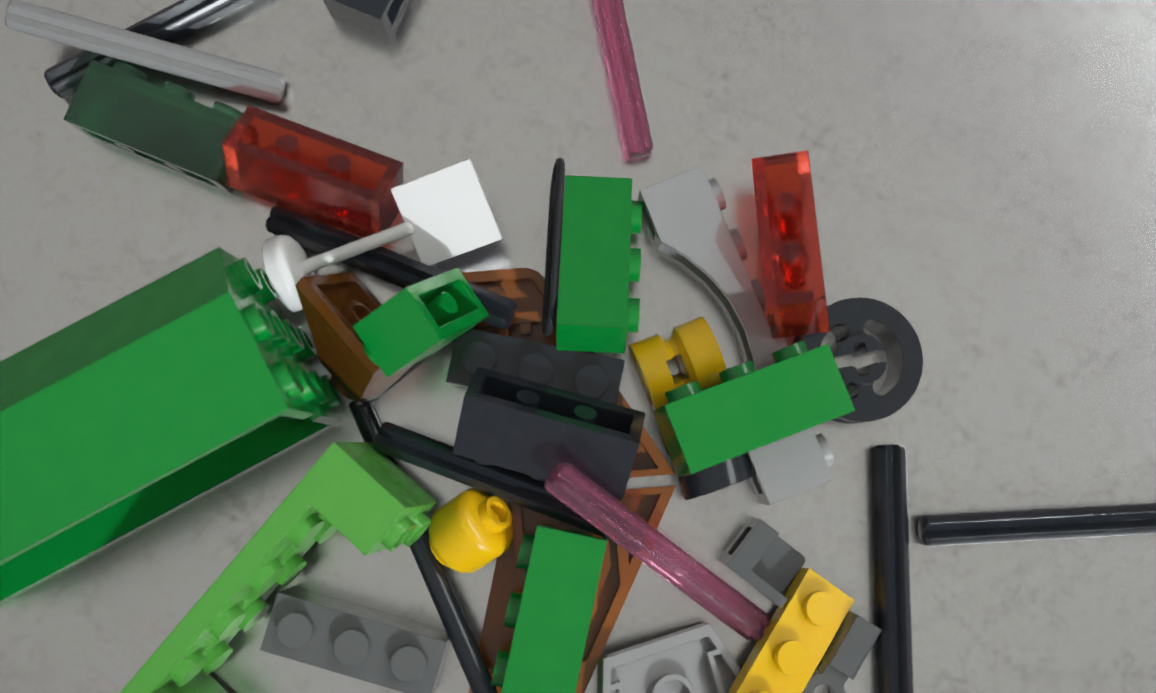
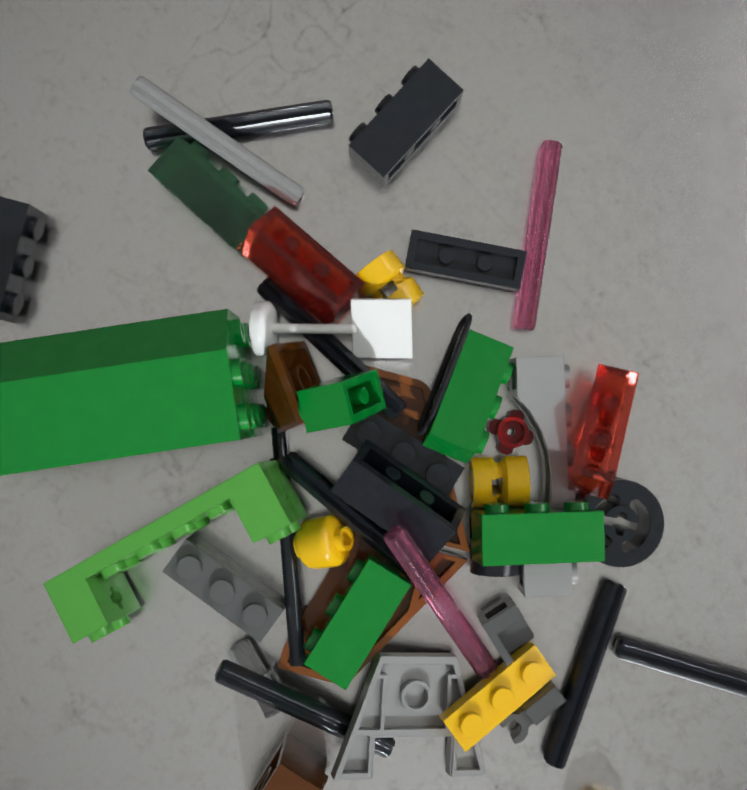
camera: 20 degrees right, 5 degrees up
none -> yellow wheel [352,250,425,306]
none -> black plate [405,229,527,291]
none -> red plate [488,410,534,455]

